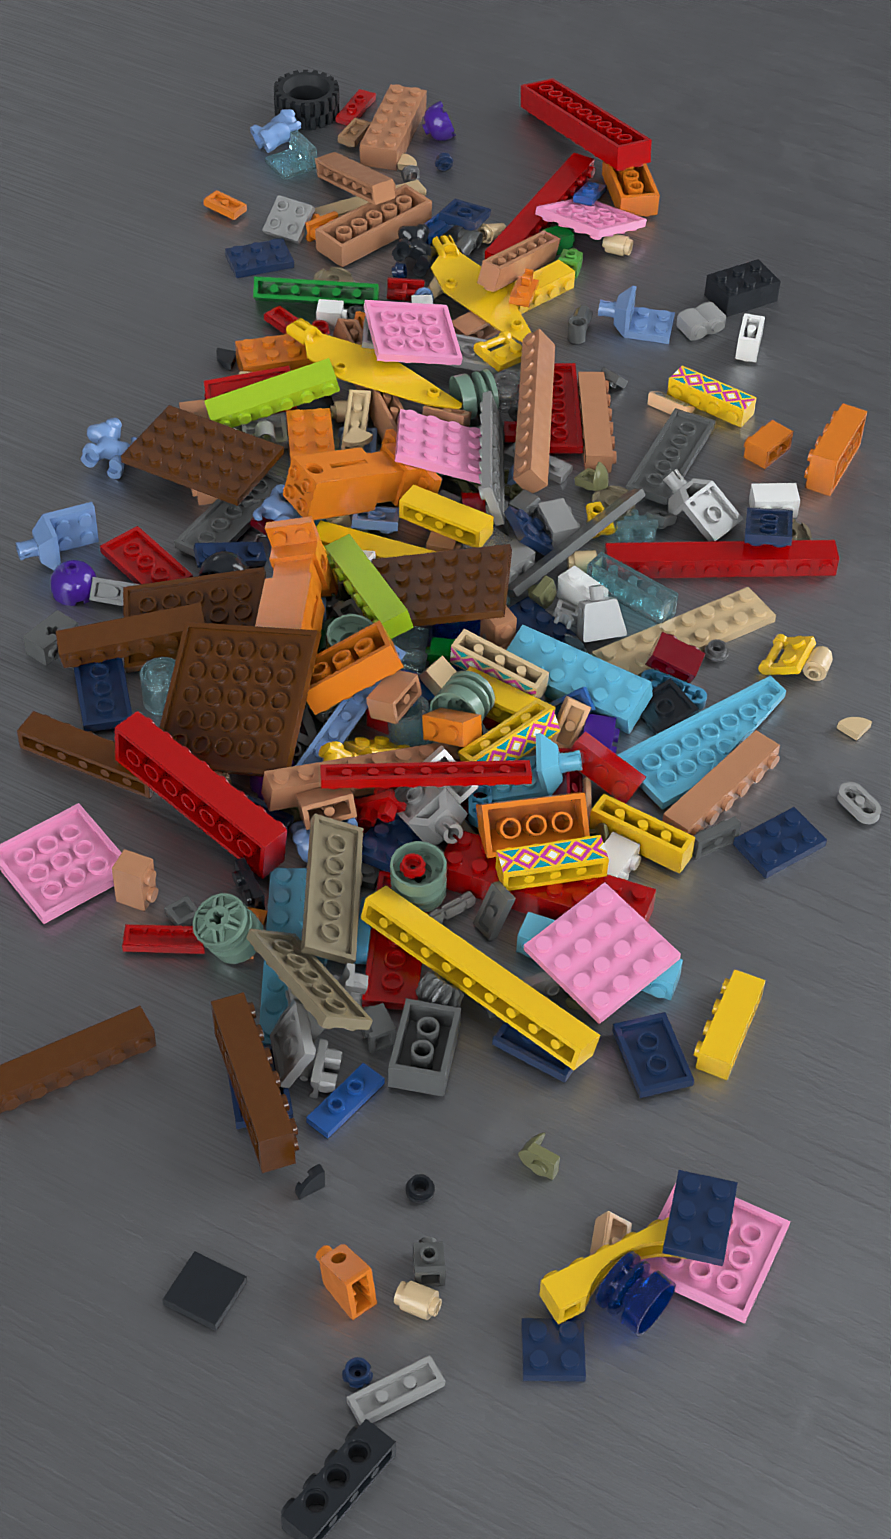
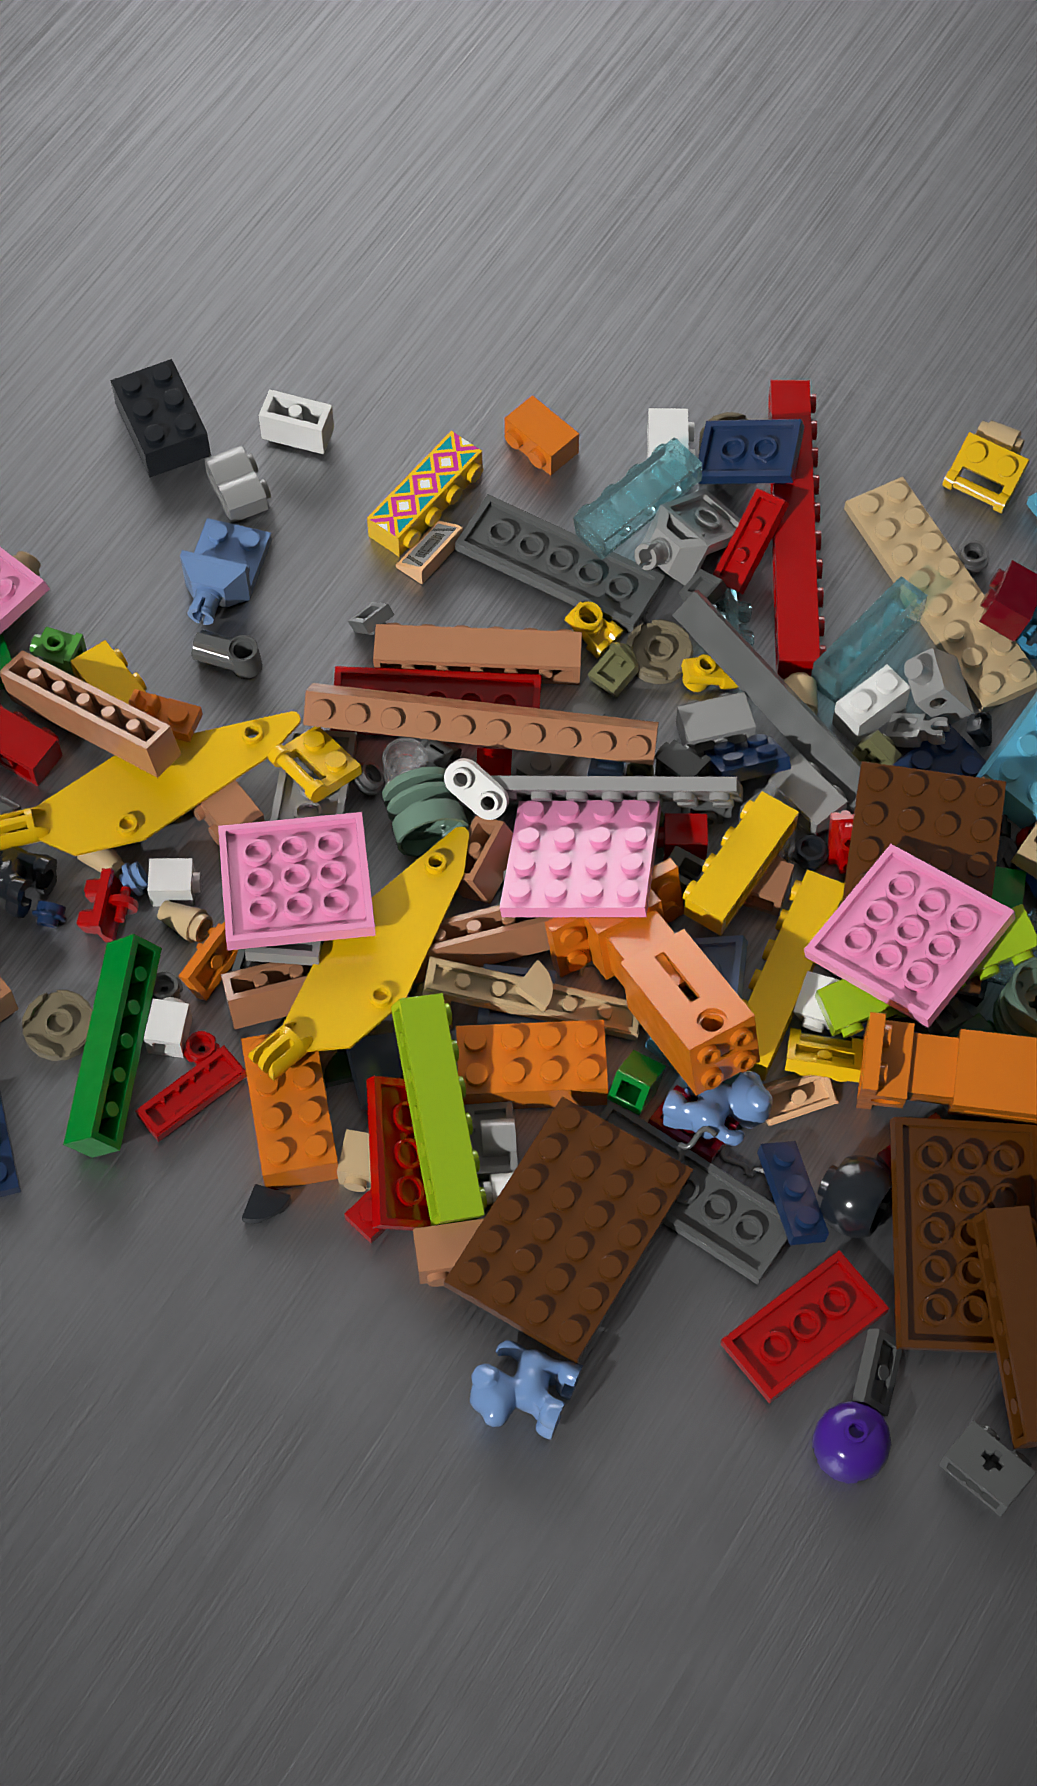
camera: 85 degrees left, 15 degrees up
medium blue plate [15,502,99,570] -> none
orange brick [804,403,867,496] -> none
none -> white plate [444,758,509,820]
none -> yellow plate [564,601,624,659]
none -> clear light blue brick [573,437,702,560]
none -> red plate [713,488,789,595]
none -> bright pink plate [804,844,1015,1028]

